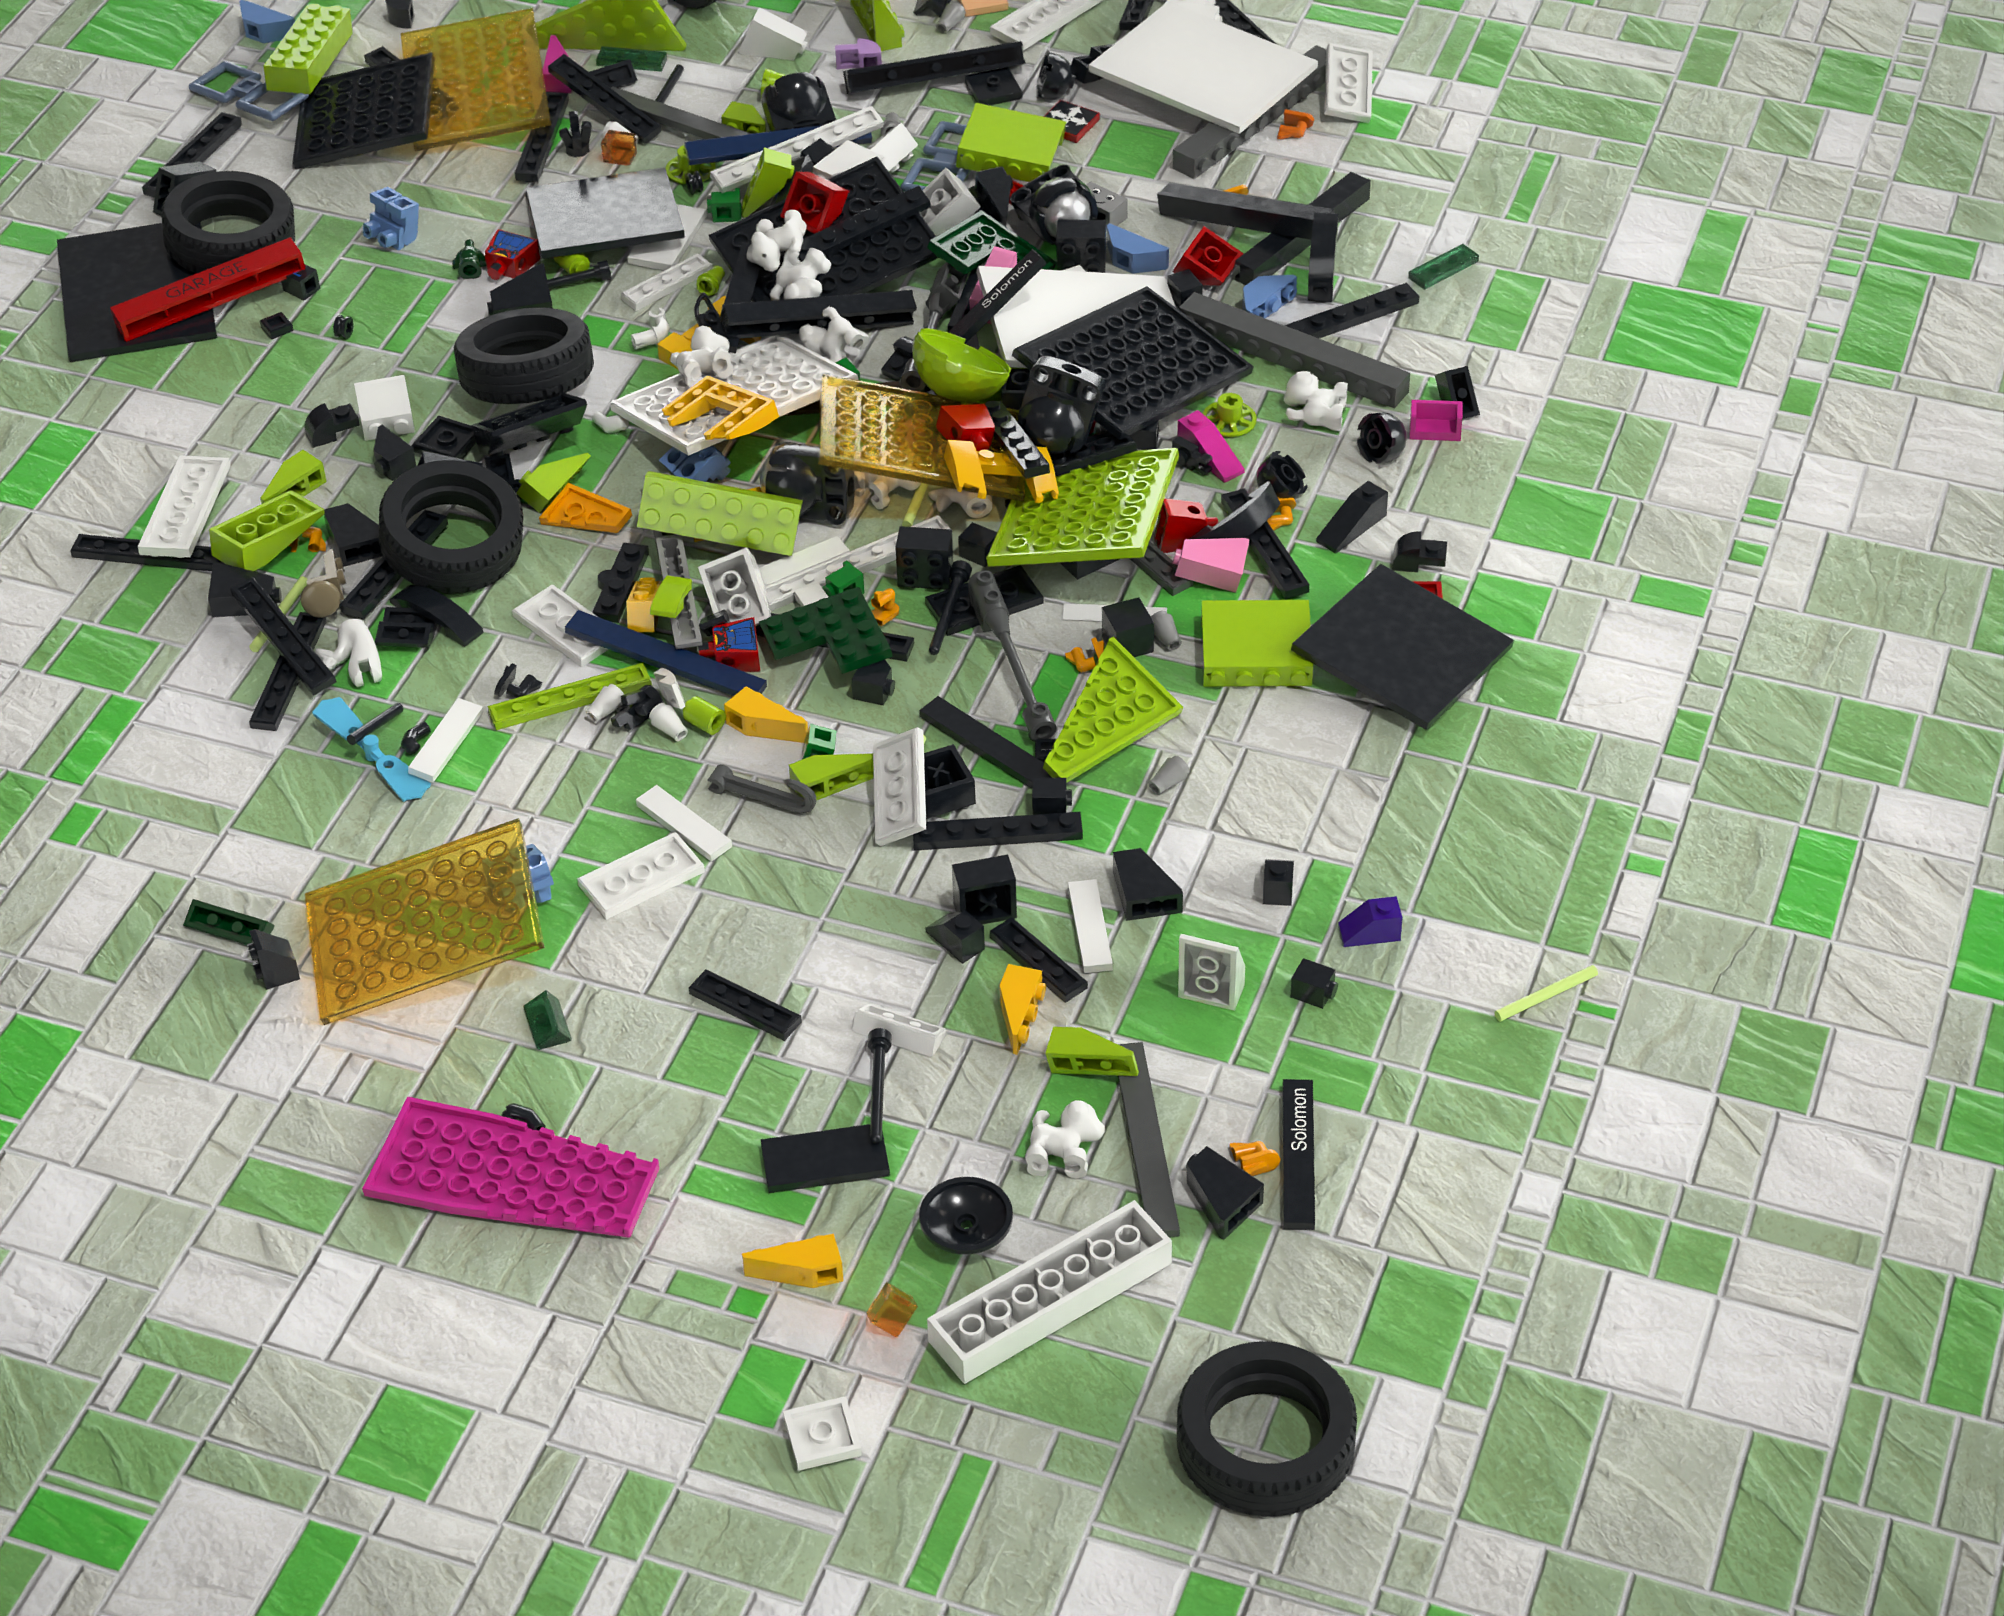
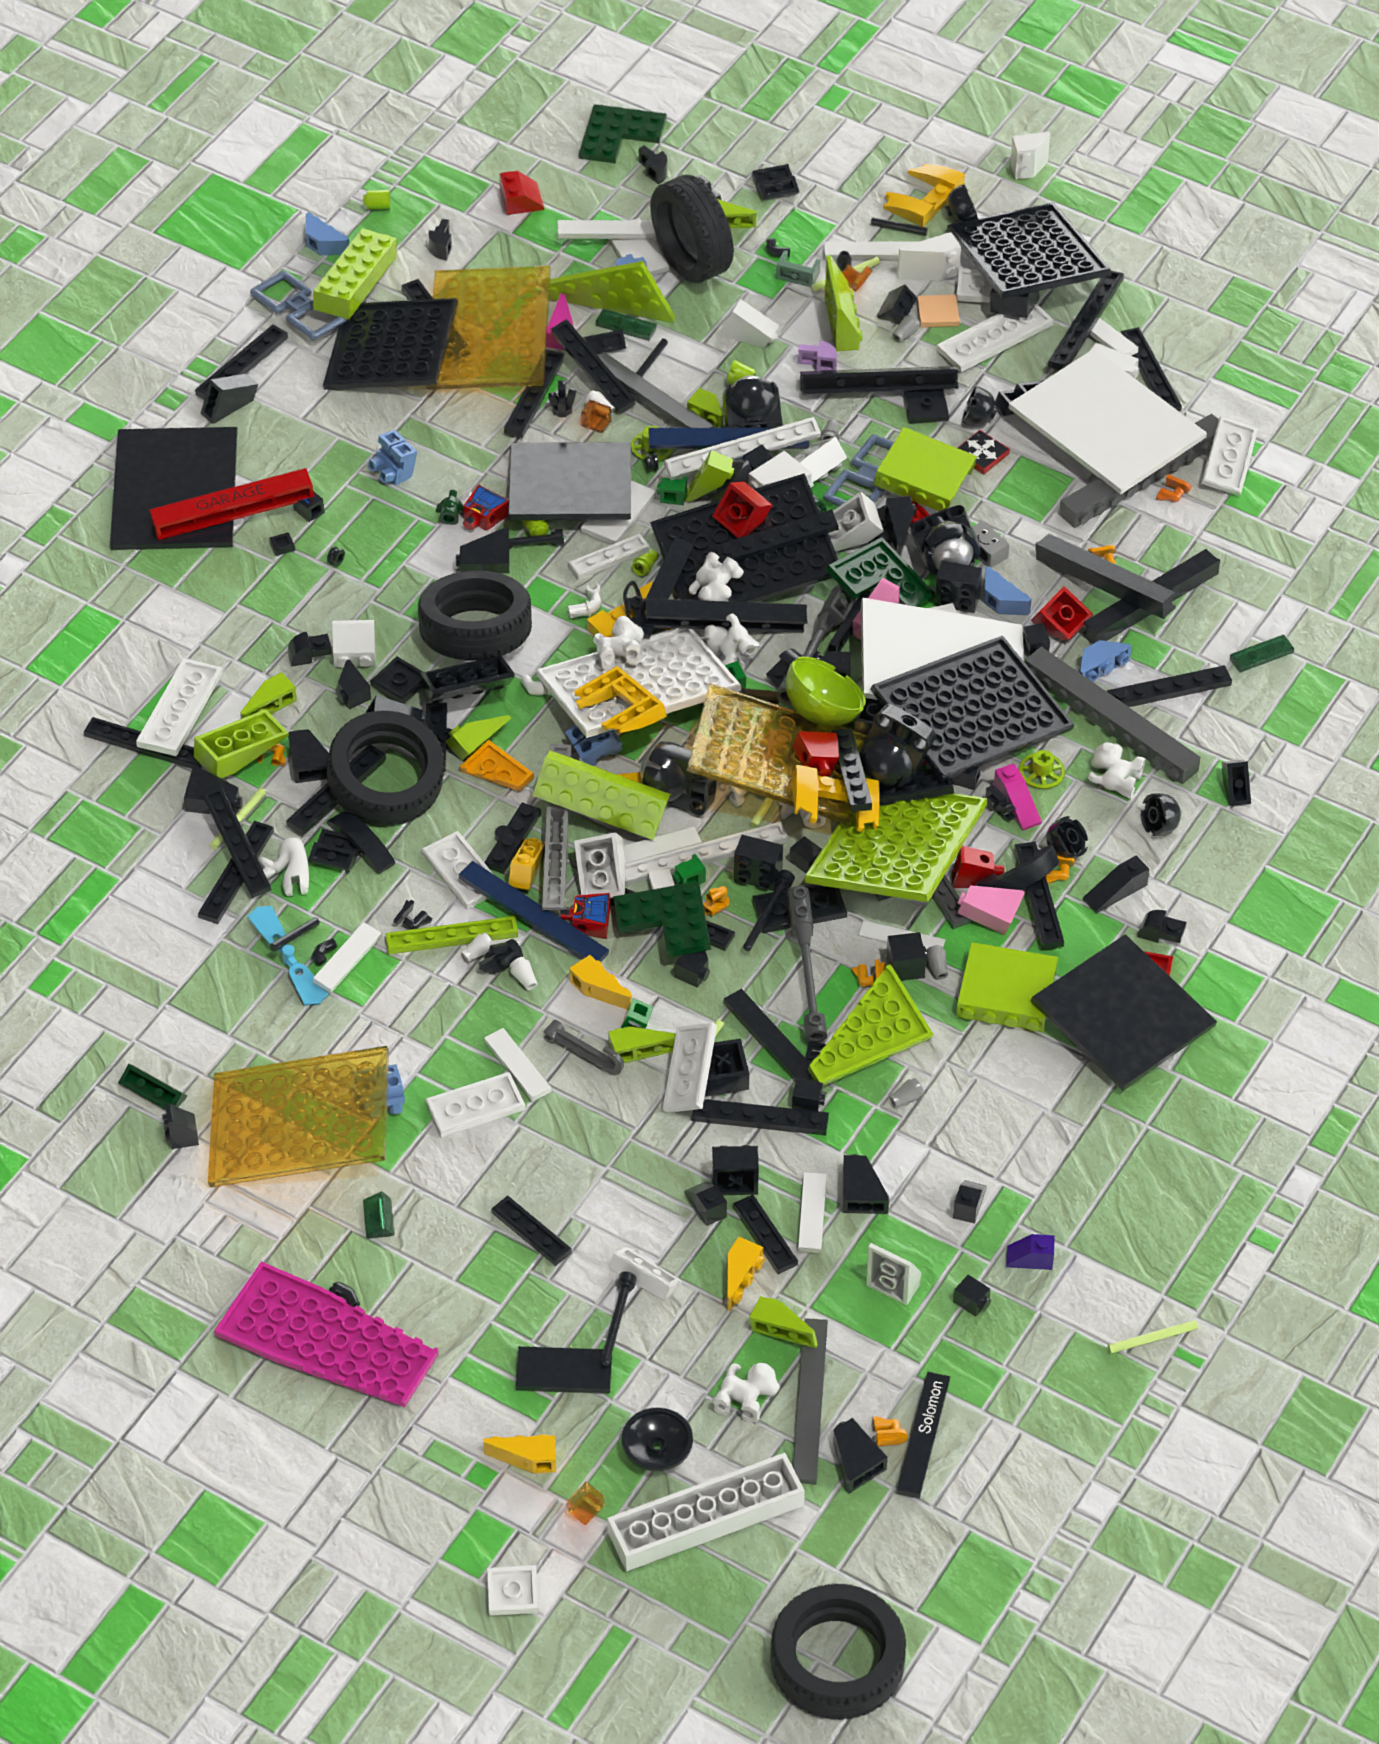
camera: 10 degrees right, 5 degrees up
black tyre [161,171,295,274] -> none
dark tan piece [300,549,346,618] -> none
lime slope [650,575,692,618] -> none
white slope [654,668,685,709] -> none
lime brick [683,696,726,735] -> none
black slope [699,610,730,637] -> none
white animal [746,210,807,272] -> none
black tile [948,249,1046,344] -> none
black arch [1308,212,1339,302] -> none
dark pink panel [1410,400,1463,441] -> none

